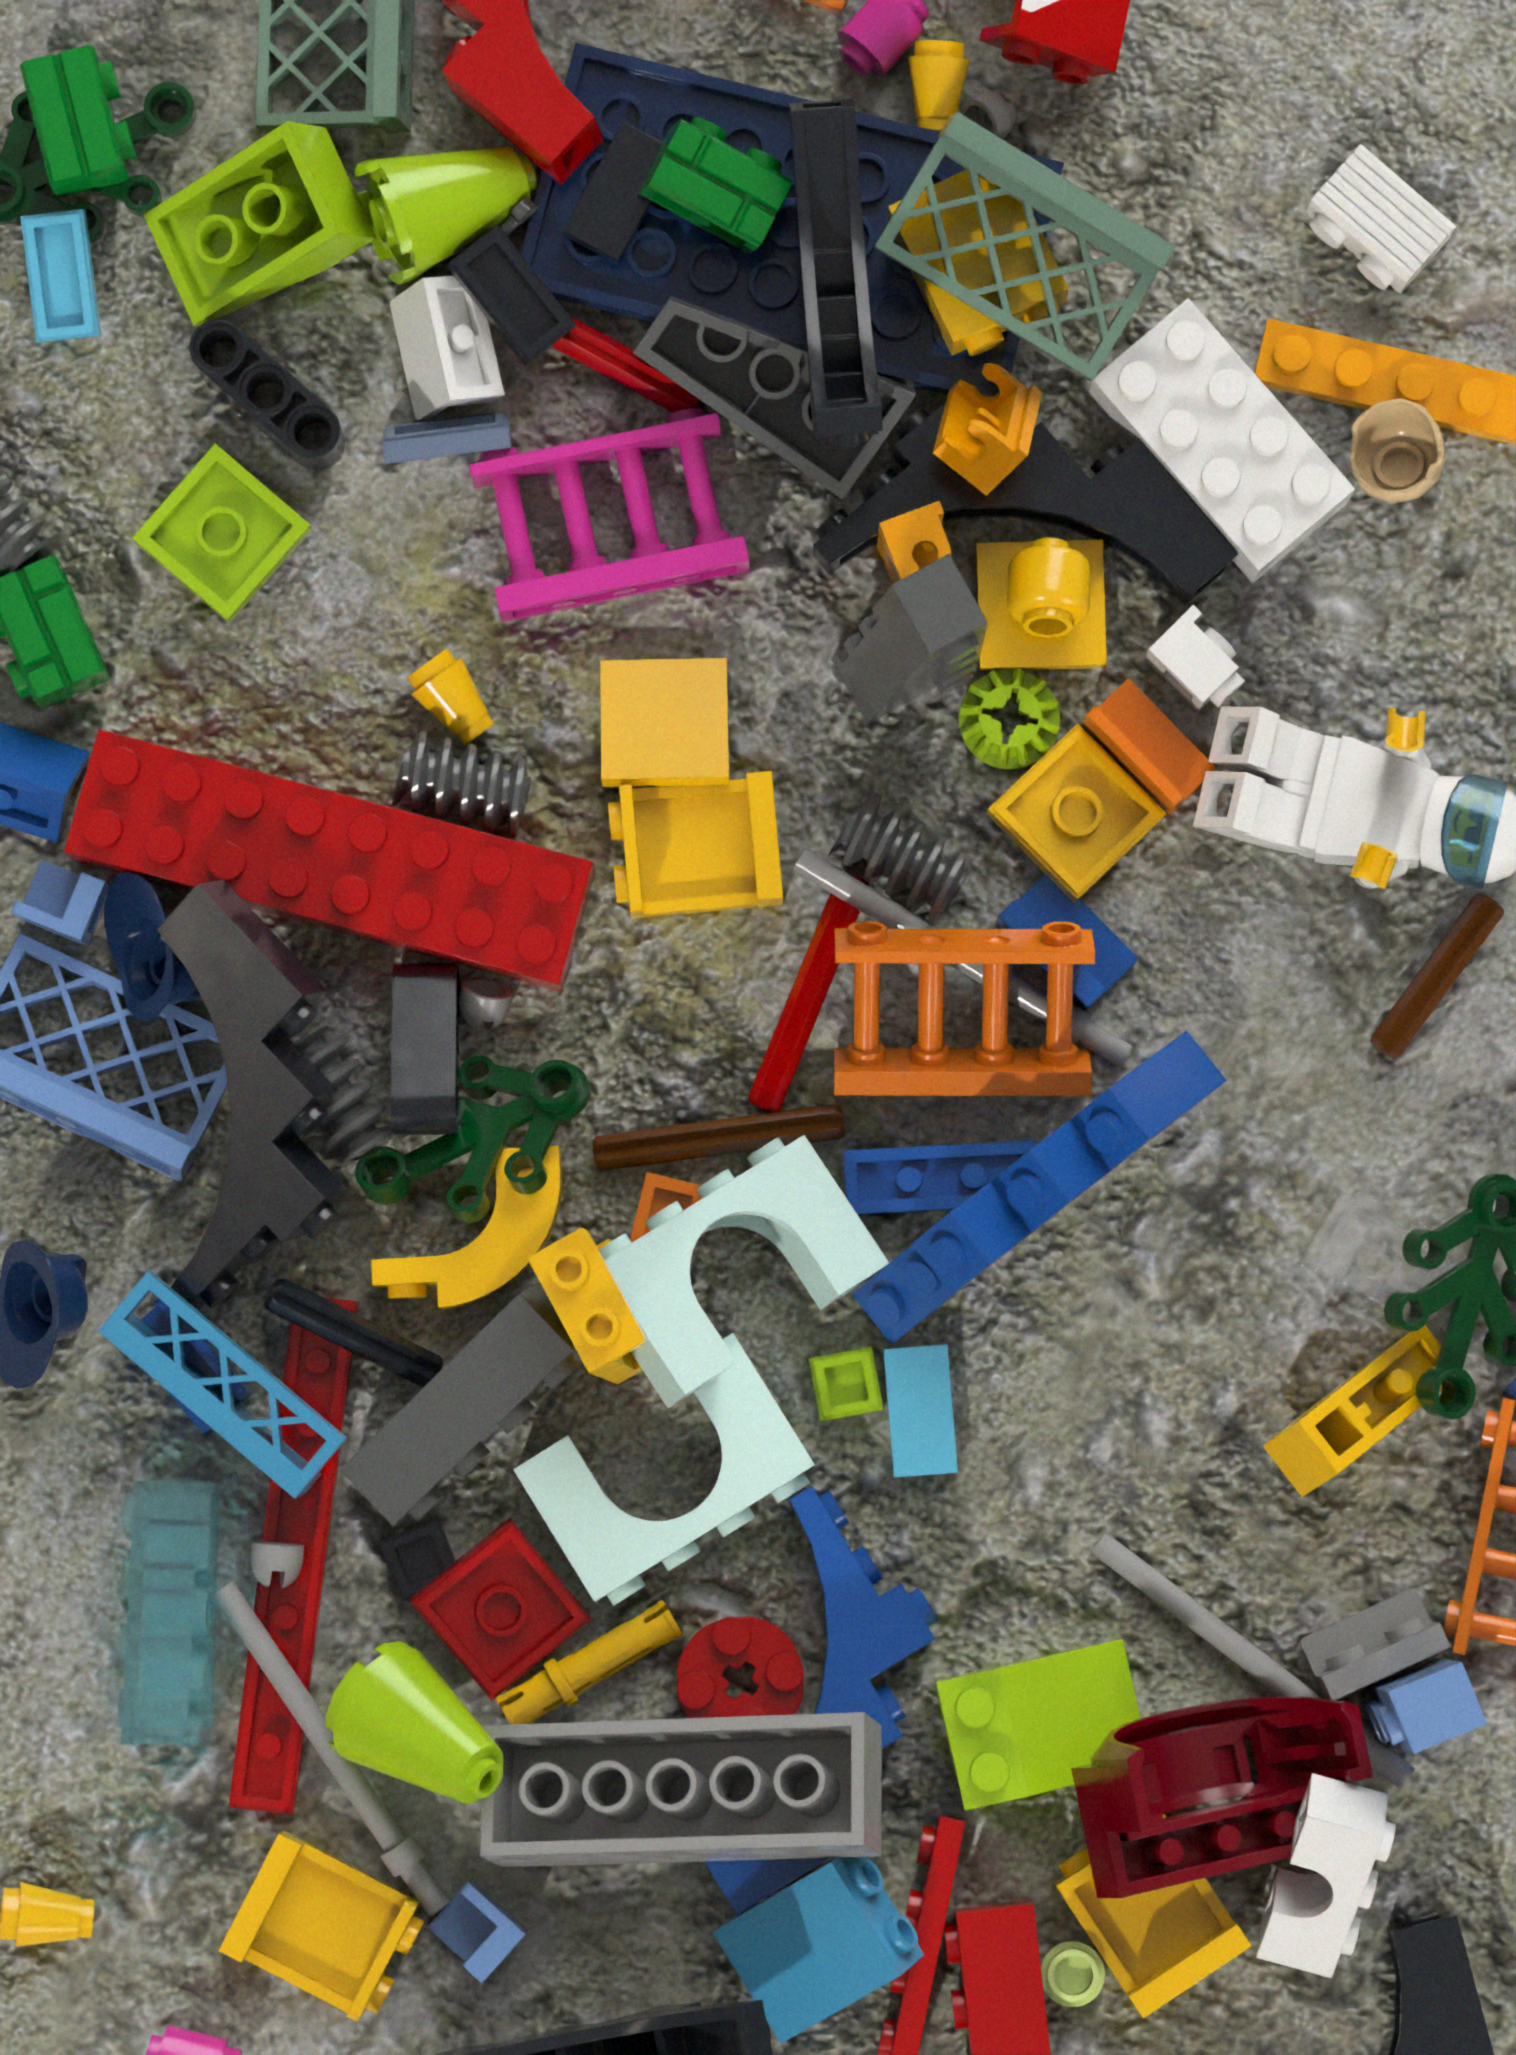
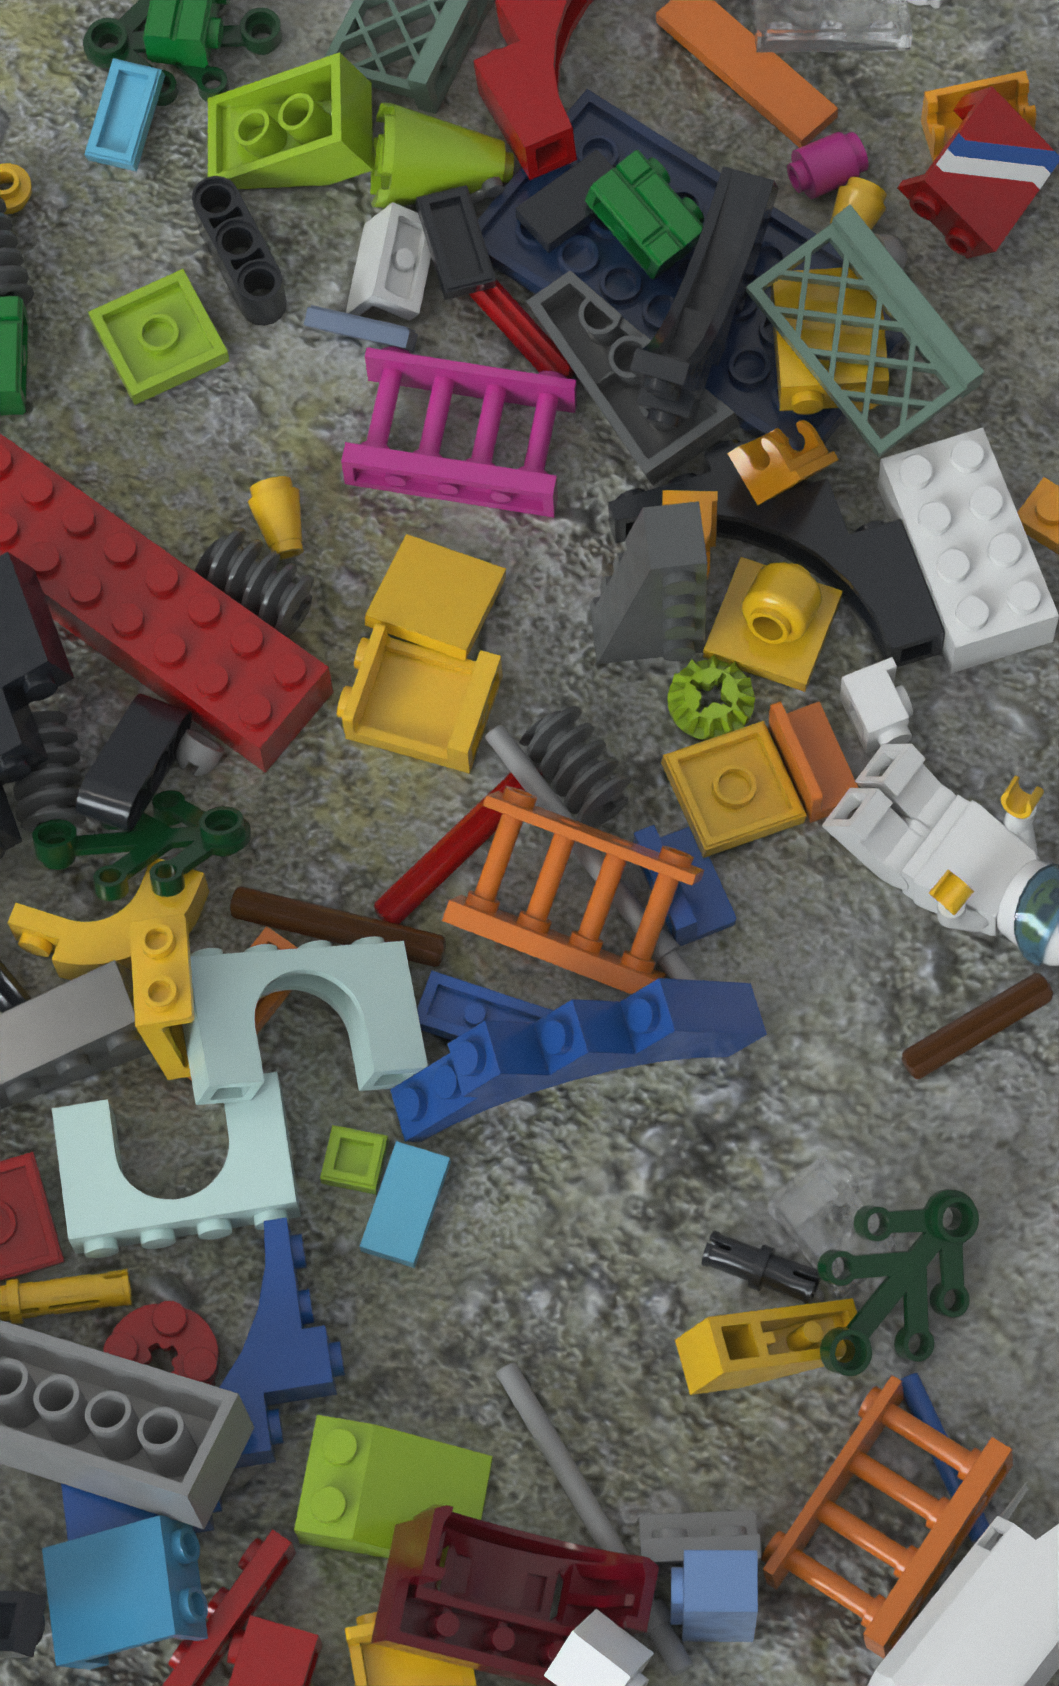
camera: 25 degrees right, 15 degrees down
none -> black pin [701,1230,821,1304]

